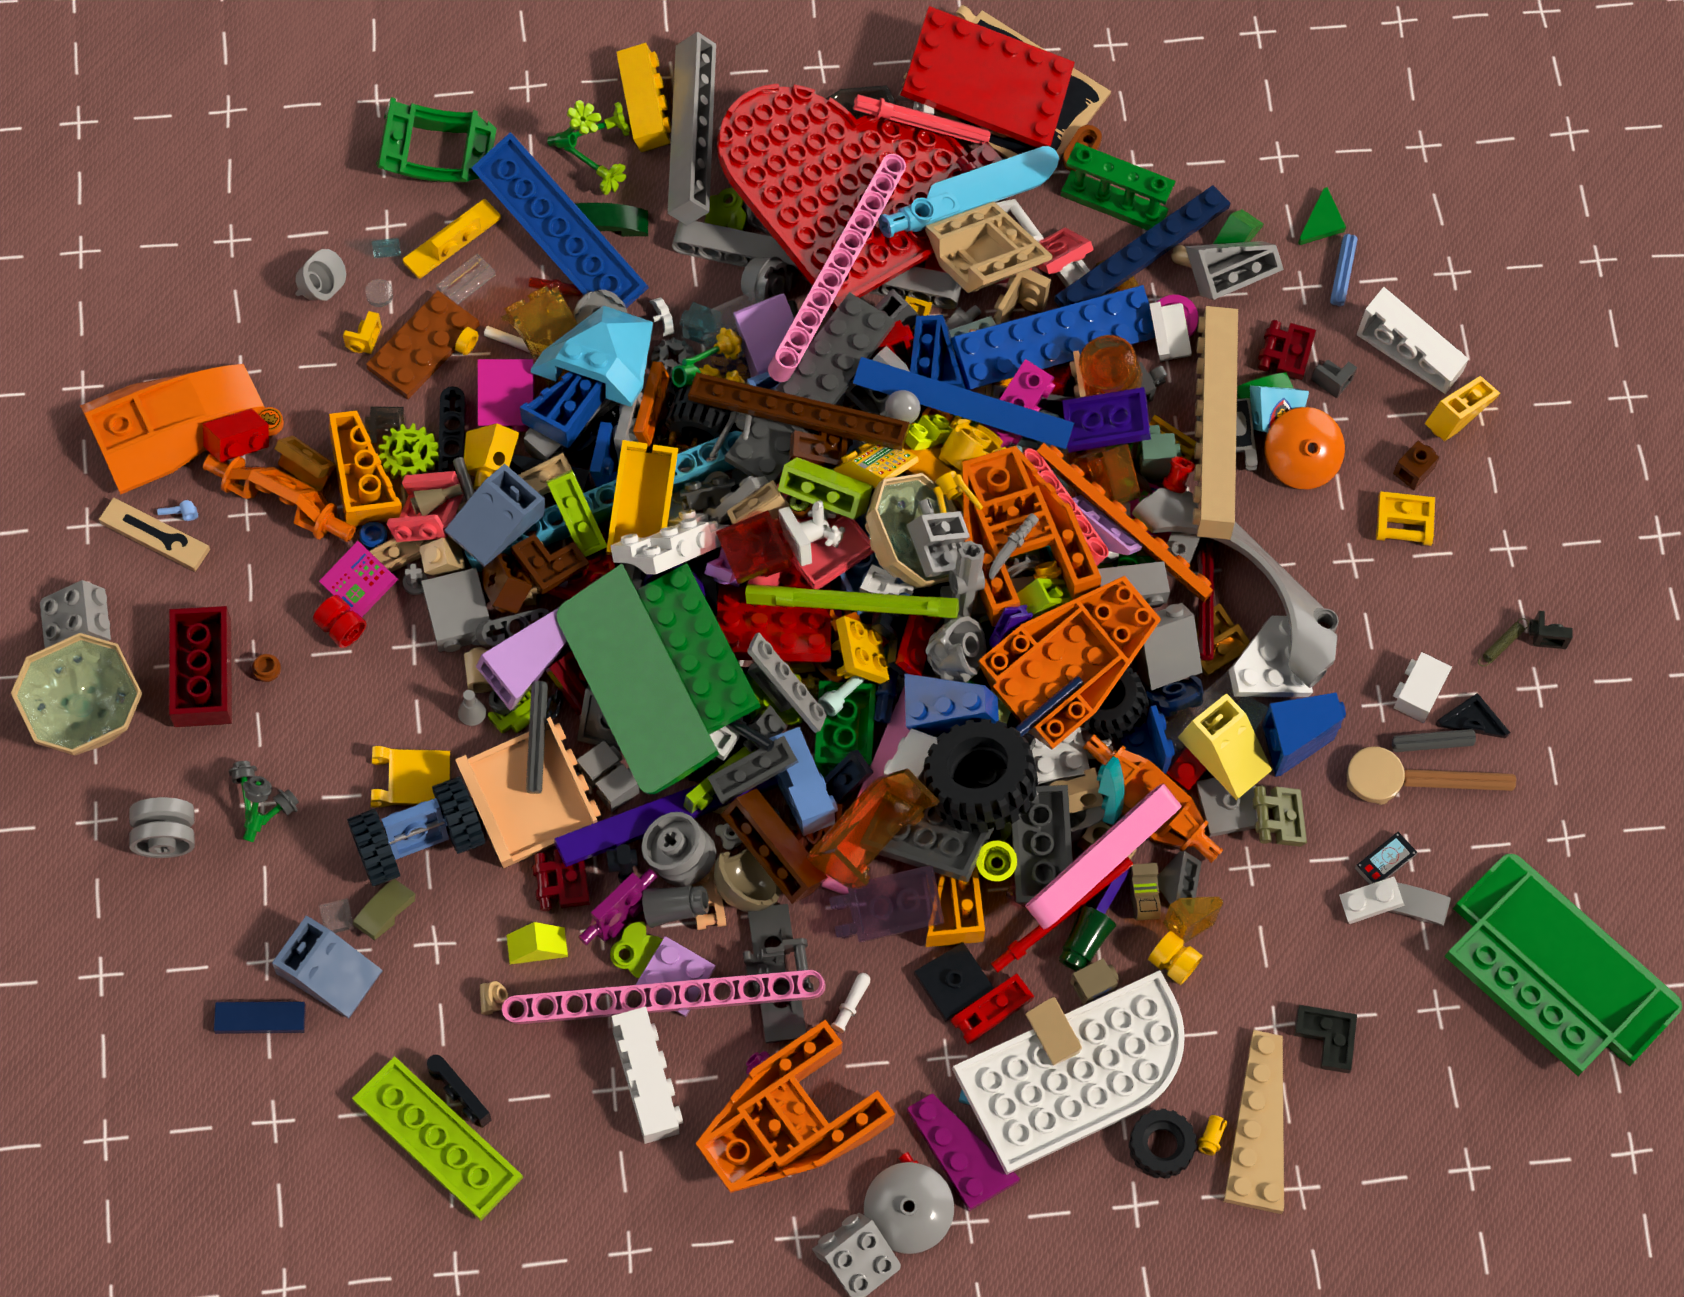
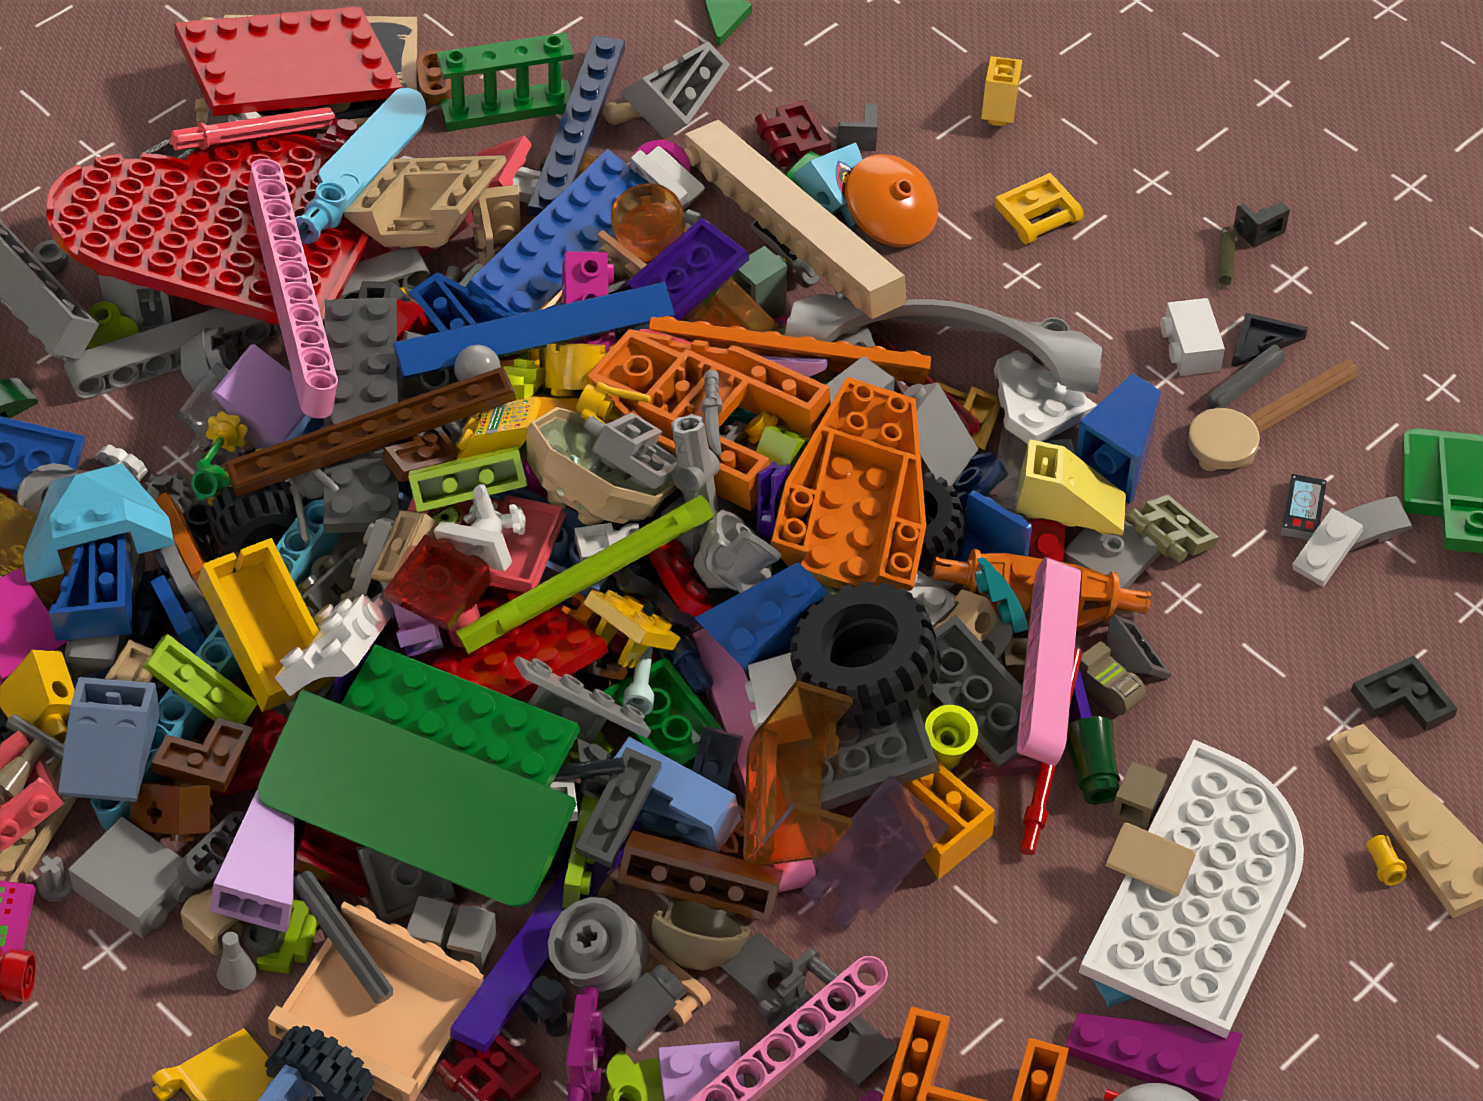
camera: 35 degrees left, 15 degrees down
tan brick [420,537,466,577] -> none
clear light blue brick [680,302,723,348] -> none
white plate [715,823,743,850] -> none
white piece [831,973,870,1033] -> none
black plate [914,942,994,1022] -> none
red plate [951,973,1034,1045] -> none
dark blue bar [1015,676,1084,736] -> none
black tyre [1129,1109,1197,1179] -> none
yellow wheel [1148,931,1203,985] -> none
red bush [1162,456,1195,493] -> none
clear yellow tile [1163,897,1223,943] -> none
green slope [1213,209,1264,244] -> none
medium blue axle [1330,234,1358,307] -> none
white wedge [1357,287,1468,394] -> none
reddish brown brick [1393,440,1439,490] -> none

